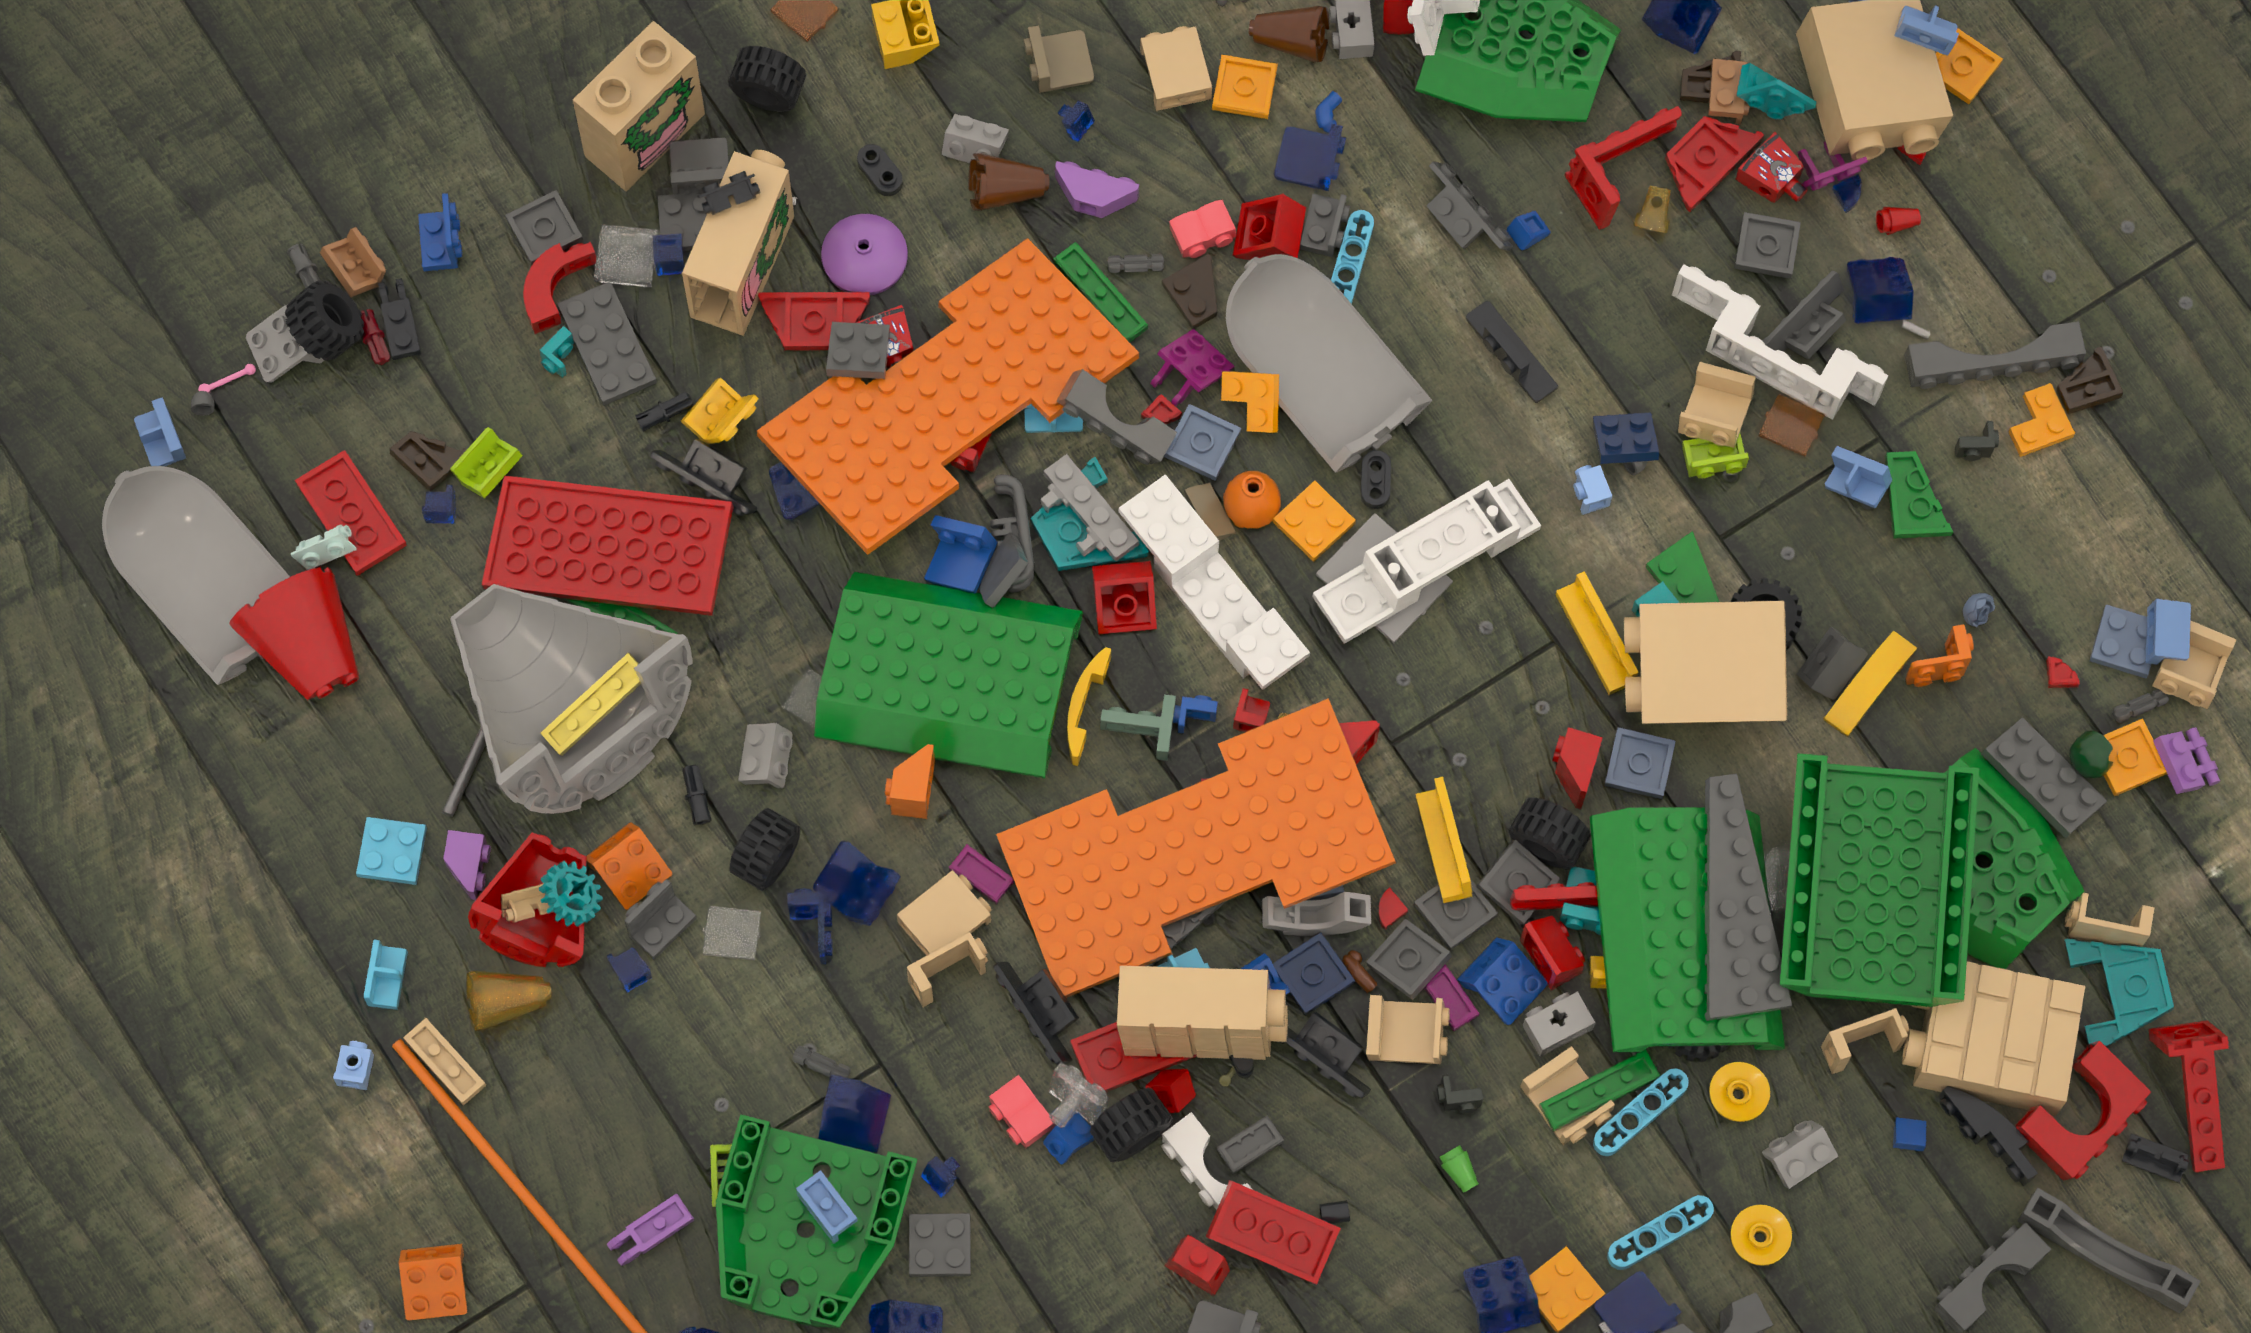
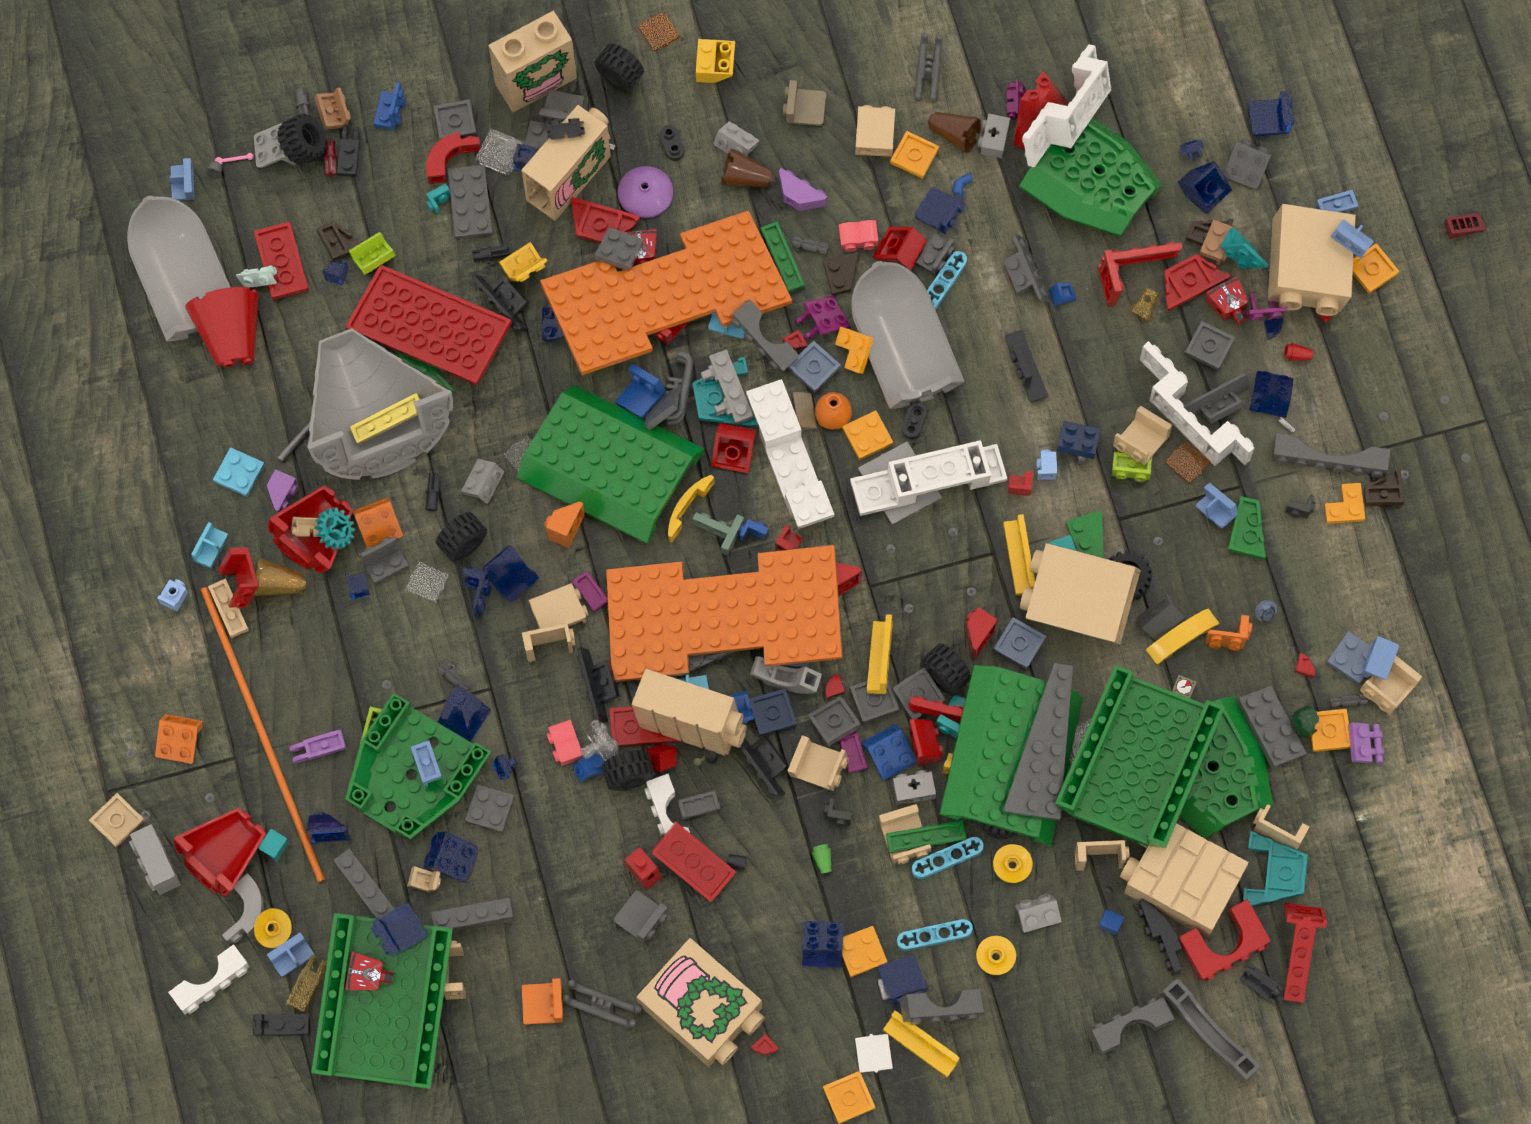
camera: 20 degrees right, 0 degrees up
clear blue tile [1058,100,1095,142] -> none
reddish brown arm [1342,950,1377,993] -> none
none -> red panel [218,547,259,609]
none -> red panel [1008,471,1033,496]
none -> tile [1172,675,1196,698]

